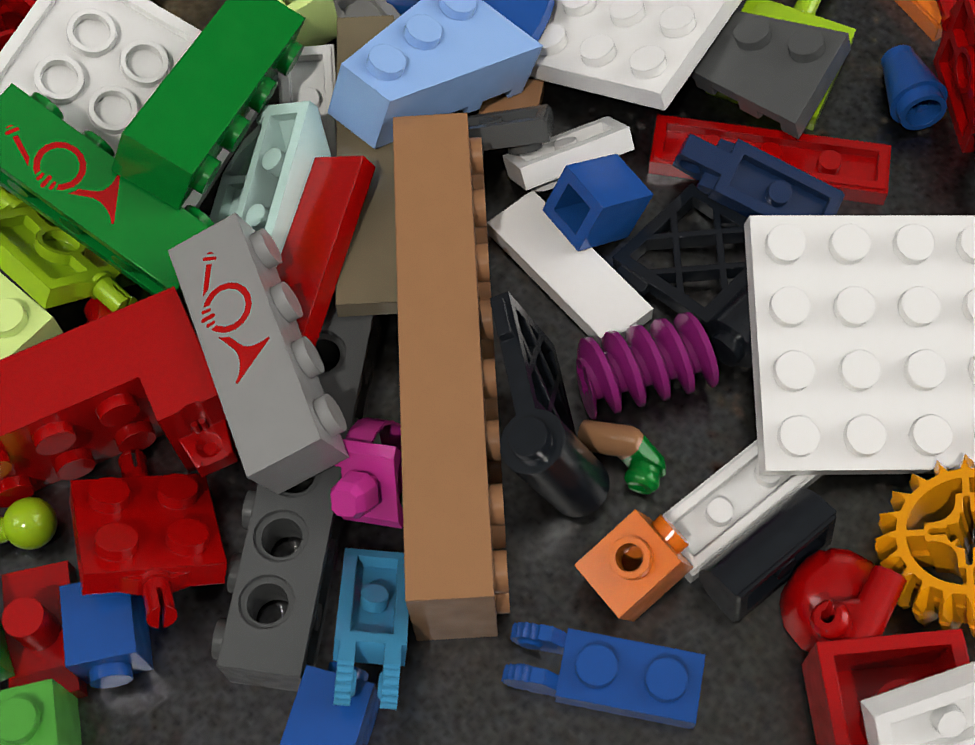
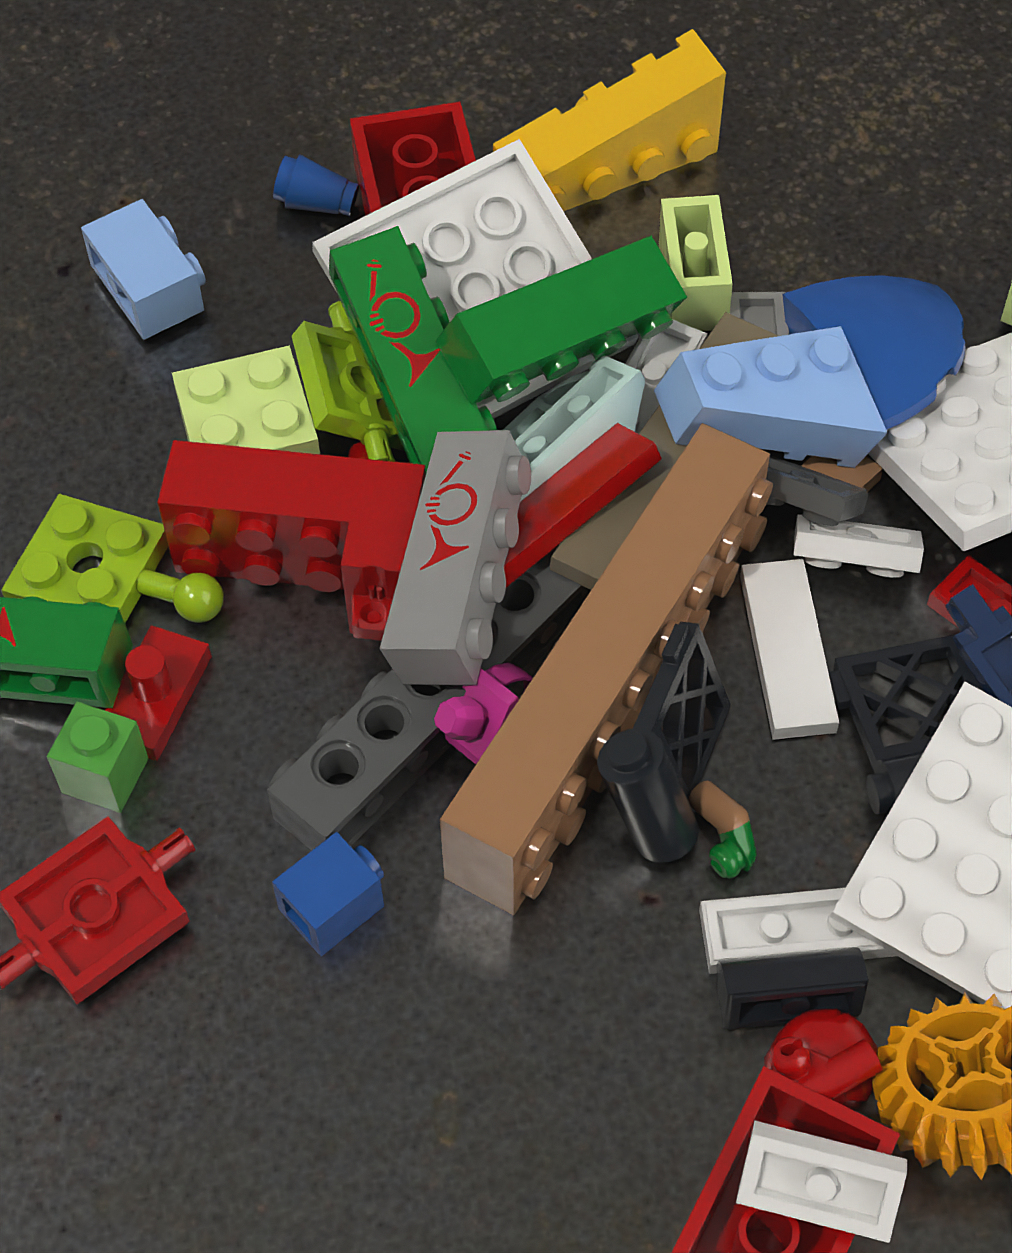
camera: 30 degrees right, 5 degrees down
blue brick [59,582,154,688] -> none
red plate [69,449,227,628] -> none
dark azure hinge [333,548,409,710] -> none
blue hinge [501,622,706,729] -> none
blue brick [542,154,654,252] -> none
orange brick [574,509,694,622] -> none
magenta piece [576,312,719,420] -> none

